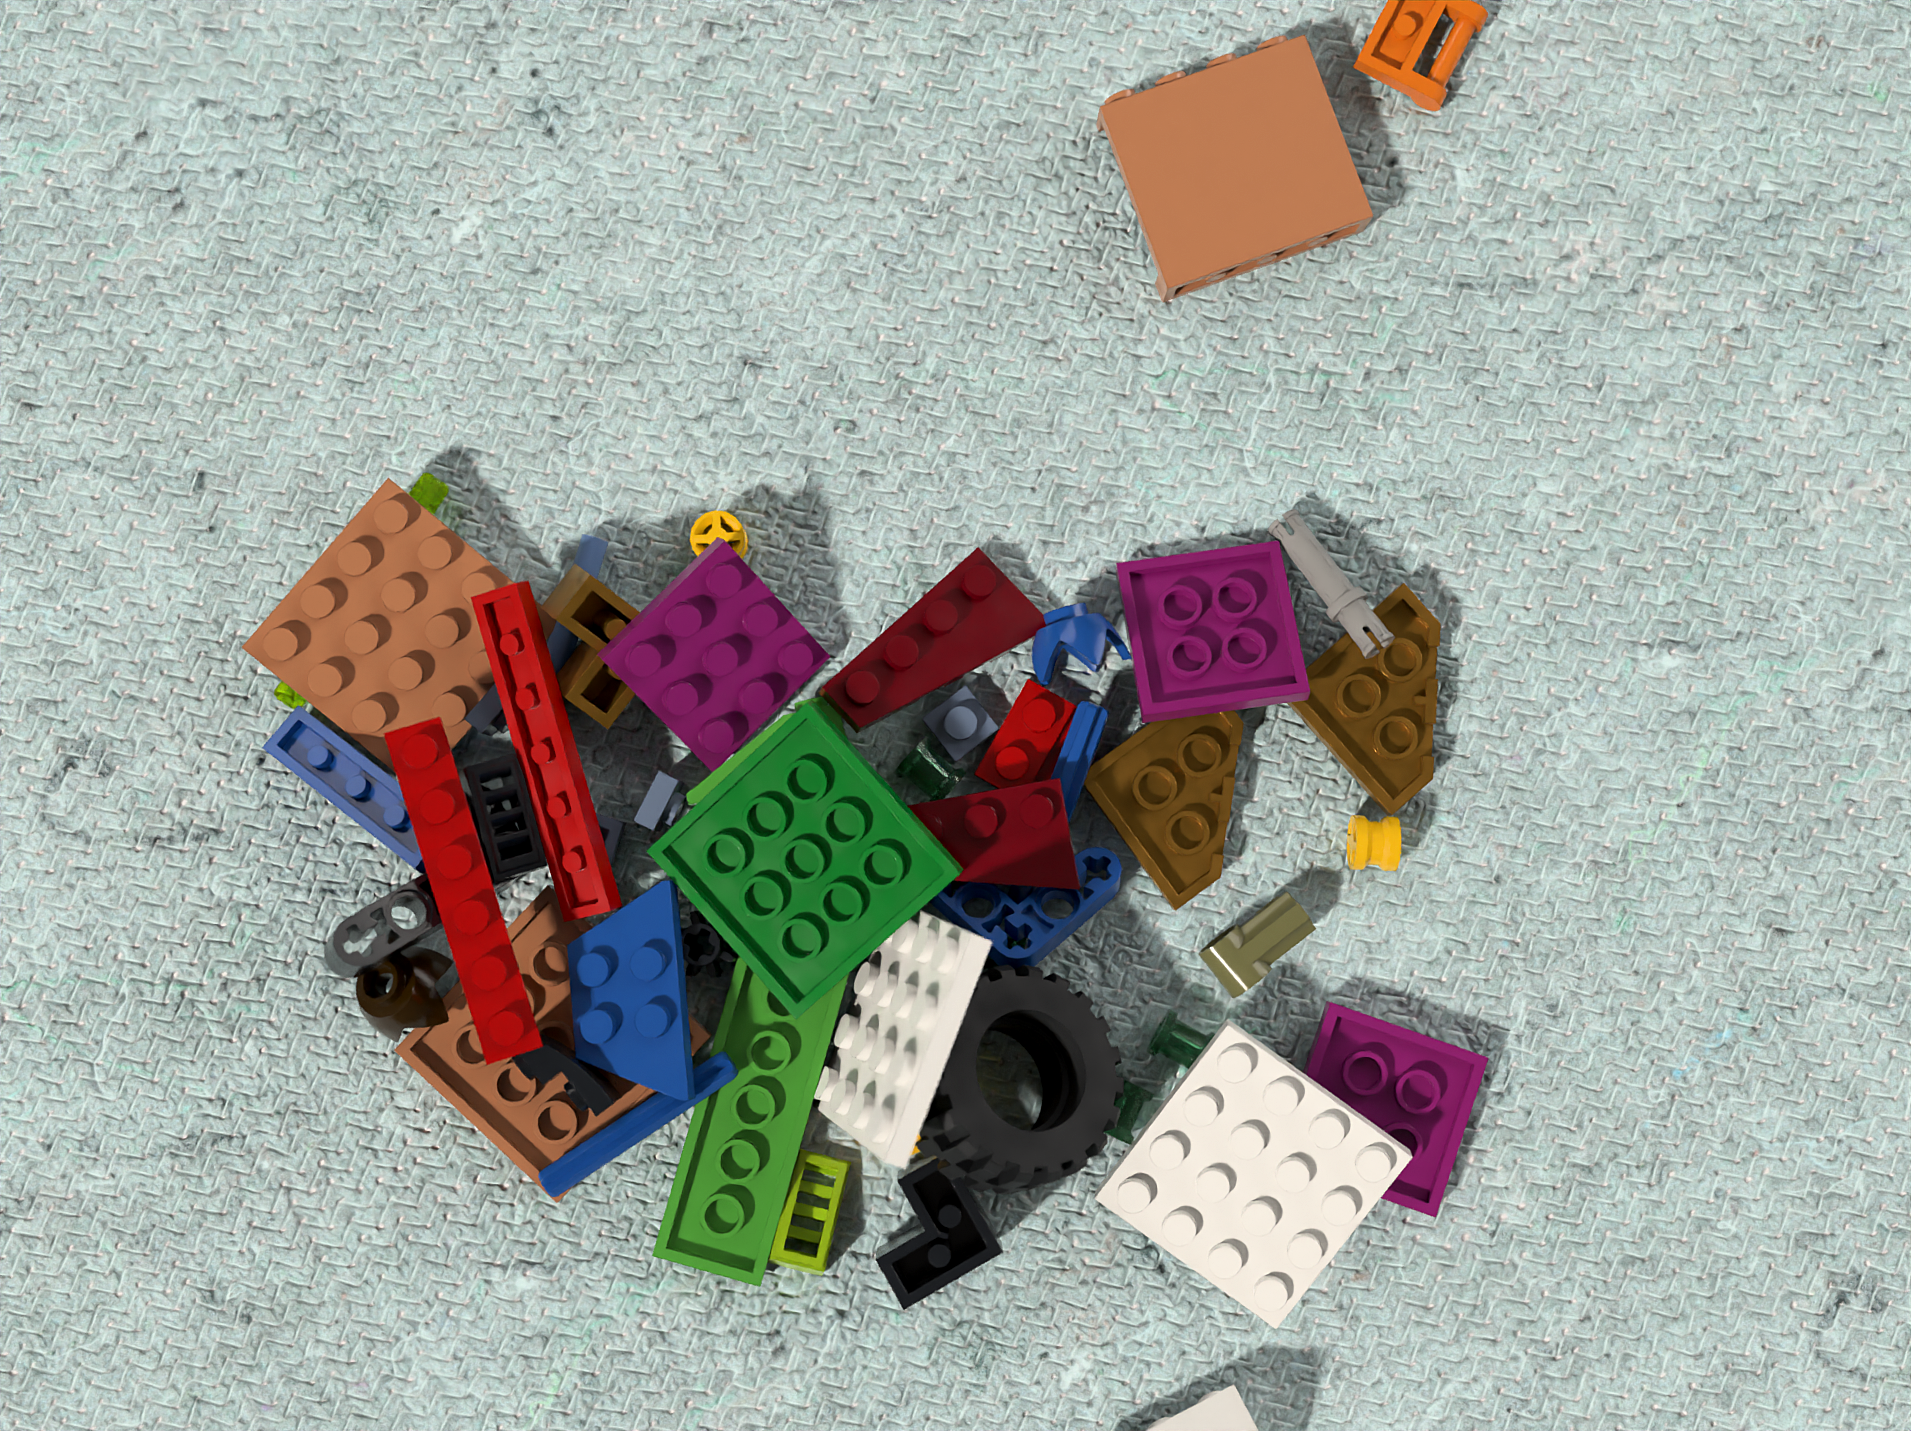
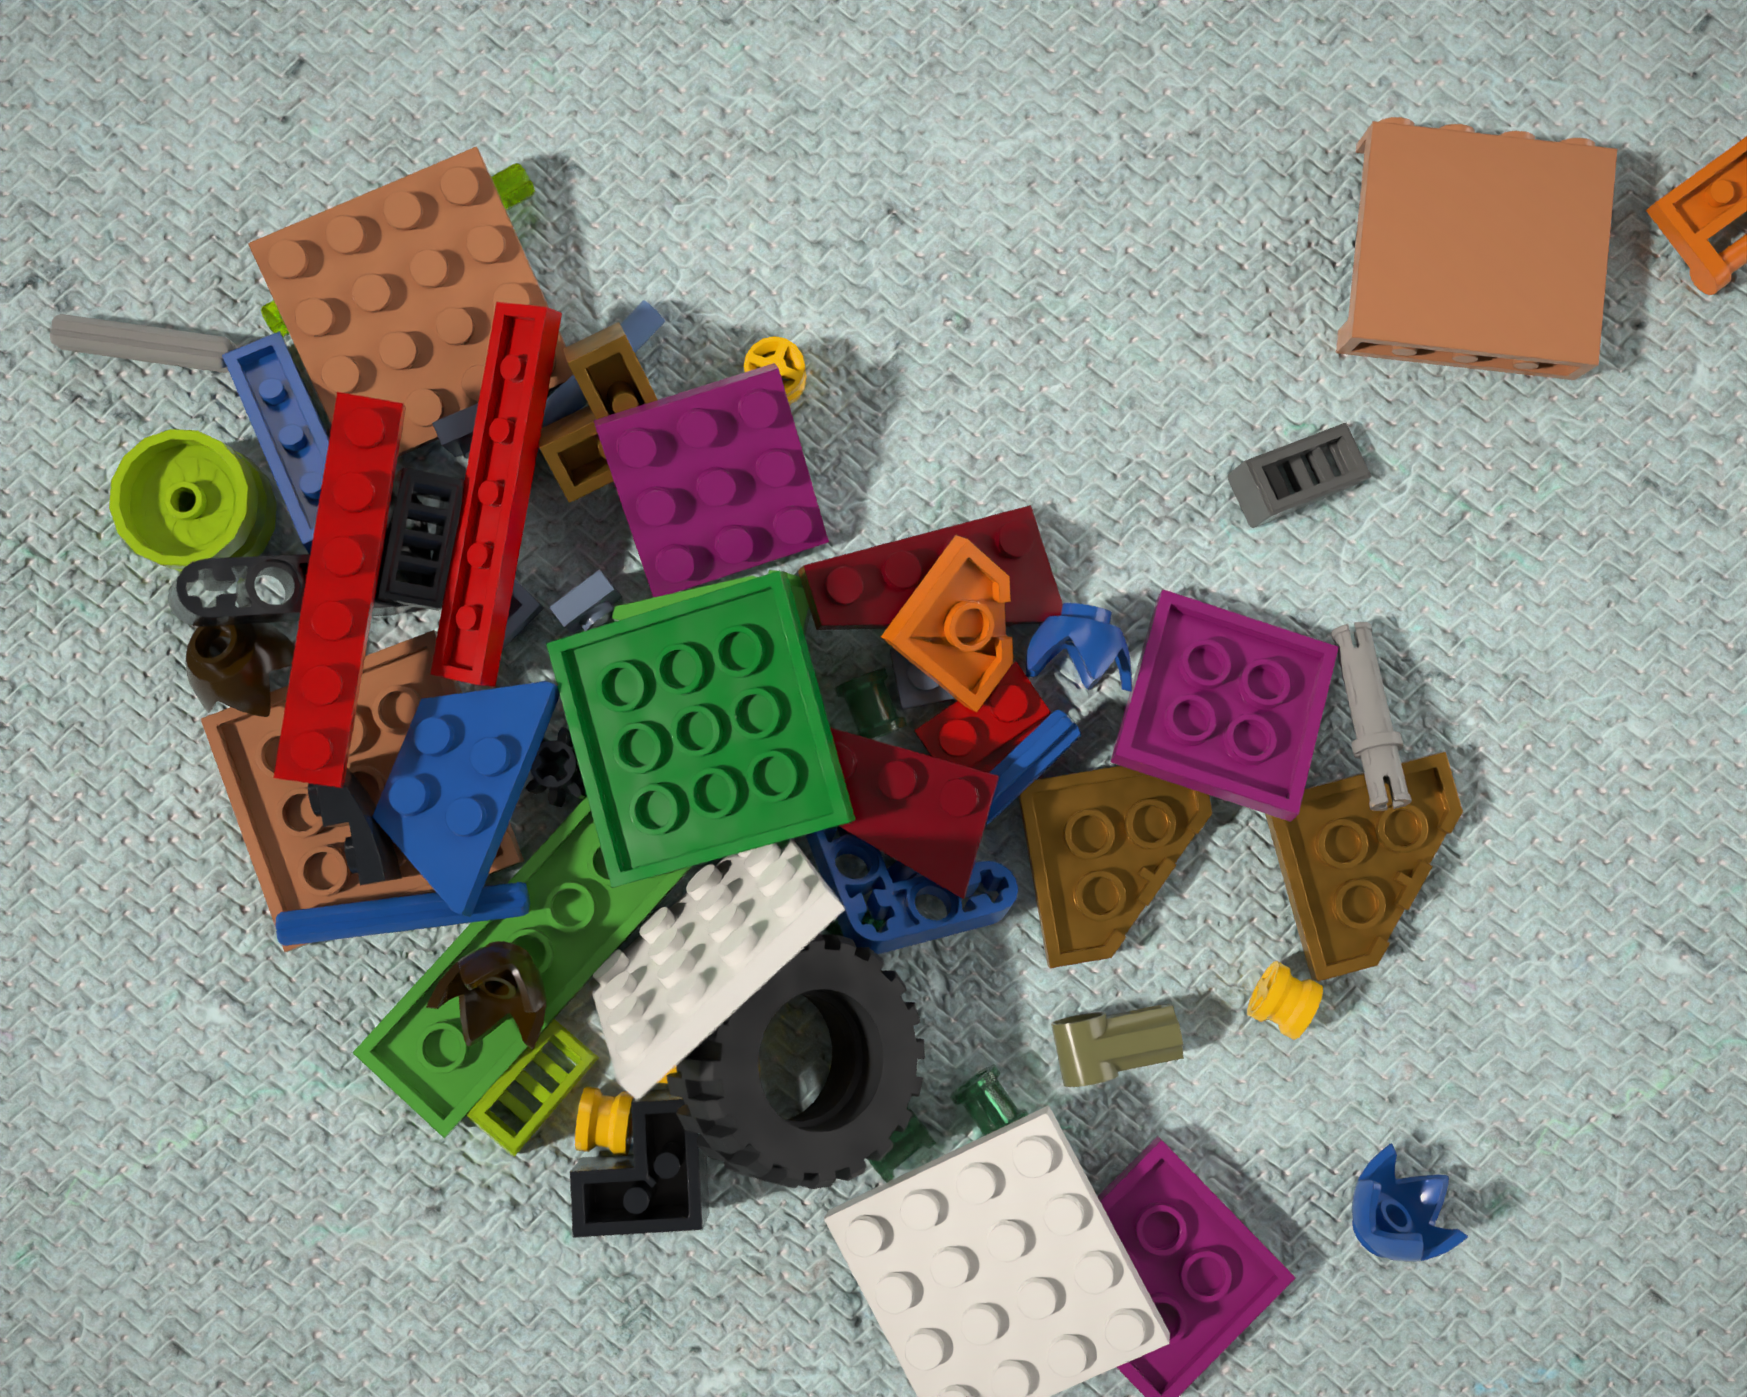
camera: 30 degrees right, 0 degrees up
none -> light grey axle [50,314,236,373]
none -> lime wheel [109,429,277,572]
none -> dark brown piece [426,941,546,1049]
none -> yellow wheel [575,1087,634,1156]
none -> orange plate [881,535,1013,712]
none -> dark grey slope [1228,422,1372,528]
none -> blue piece [1351,1143,1468,1262]

